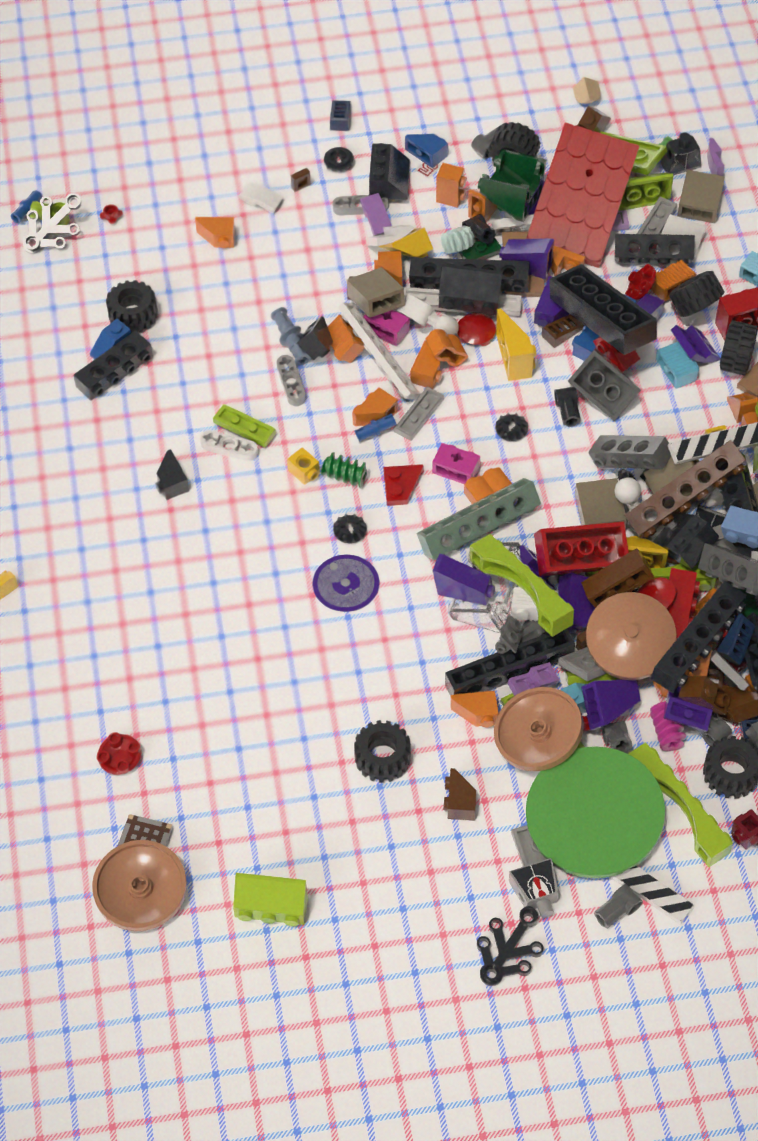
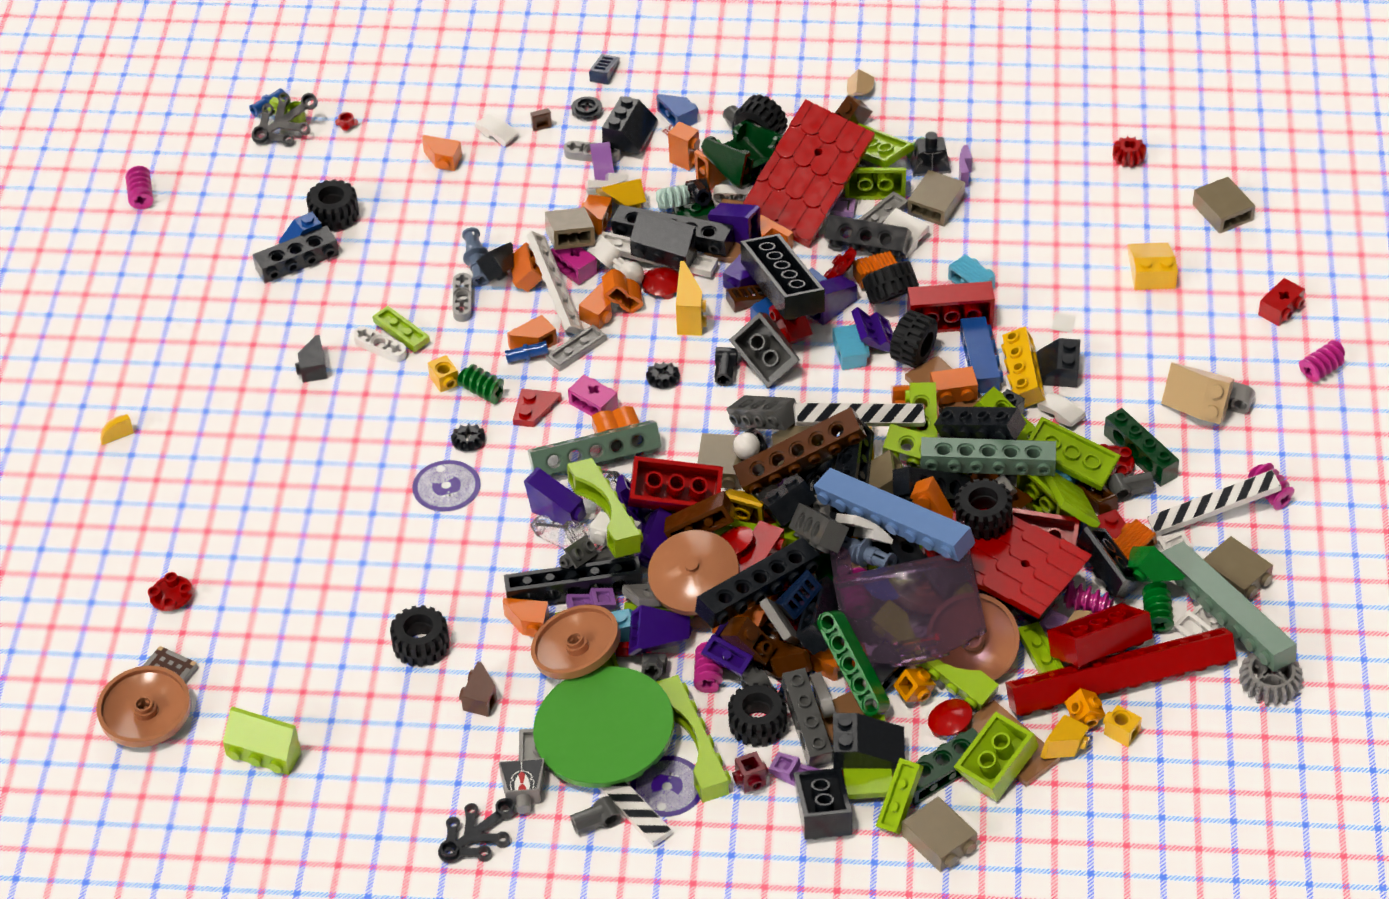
camera: 15 degrees right, 10 degrees down
none -> dark purple piece [630,756,700,817]

